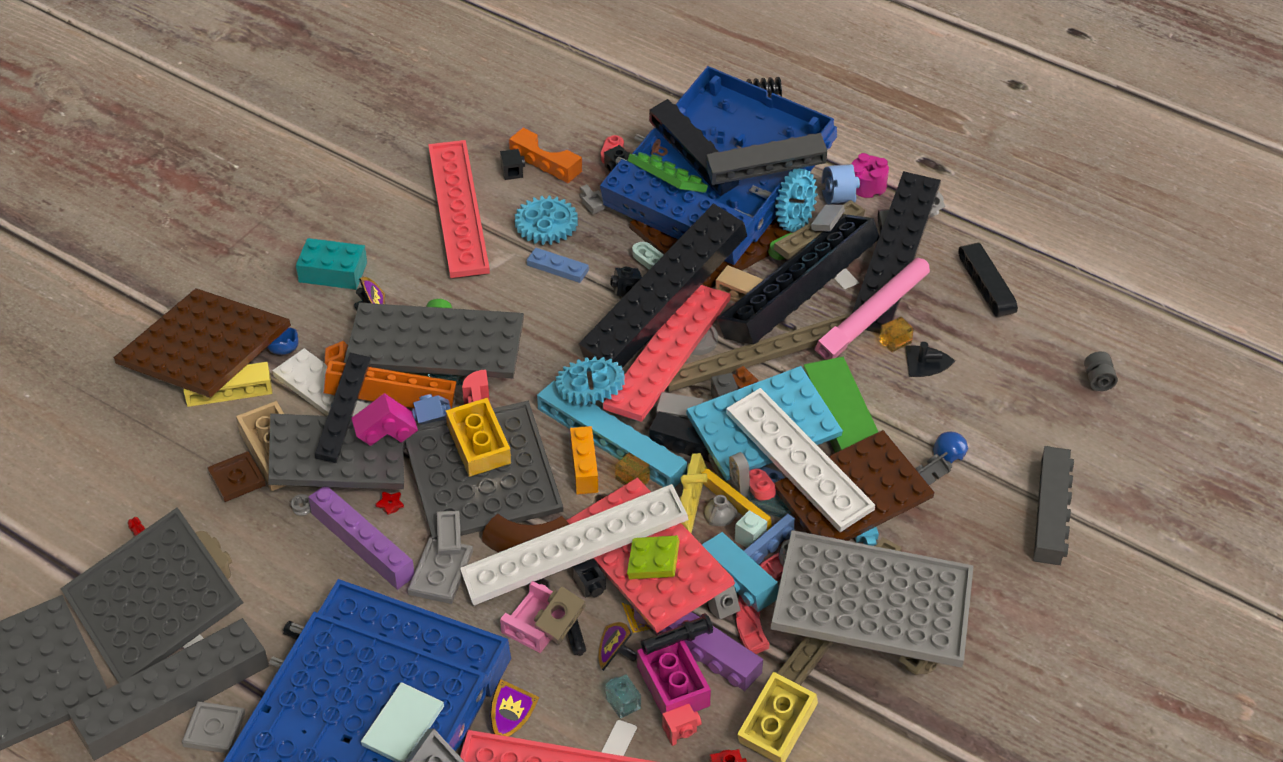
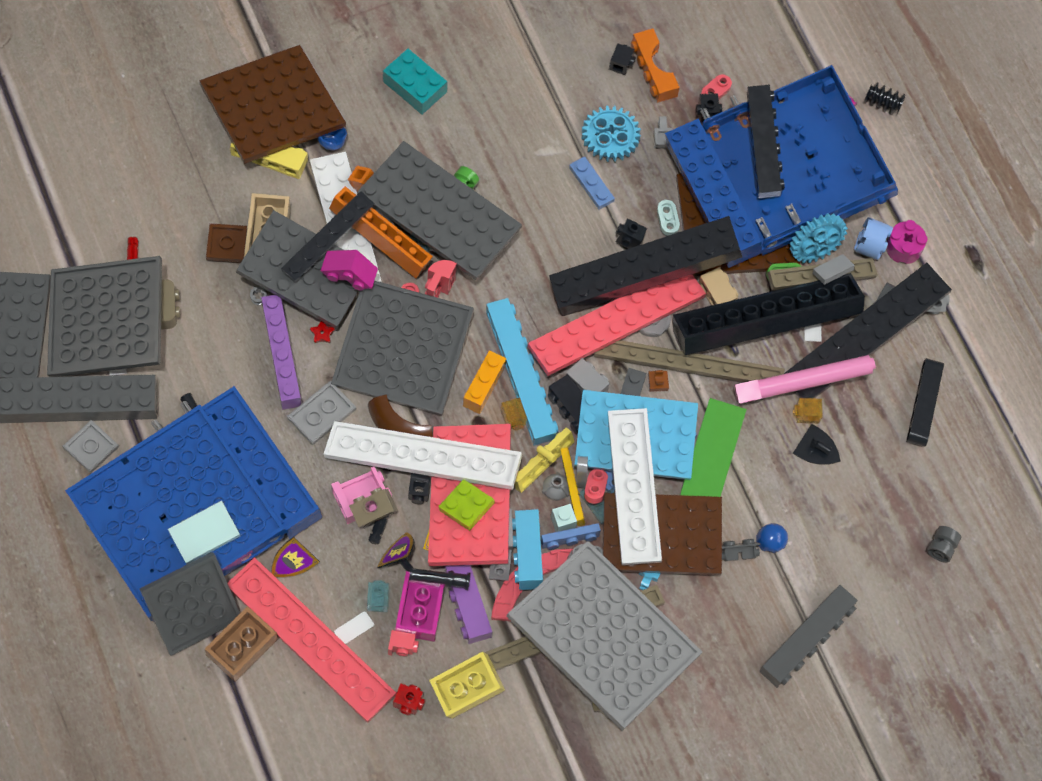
camera: 25 degrees right, 20 degrees up
shield [354,277,385,310] -> none
medium blue brick [412,394,451,424] -> none
coral plate [428,140,490,278] -> none
light grey tile [437,511,461,555] -> none
yellow brick [446,398,511,477] -> none
medium azure gear [555,357,625,405] -> none
bright green plate [627,152,708,193] -> none
dark grey brick [706,133,828,185] -> none

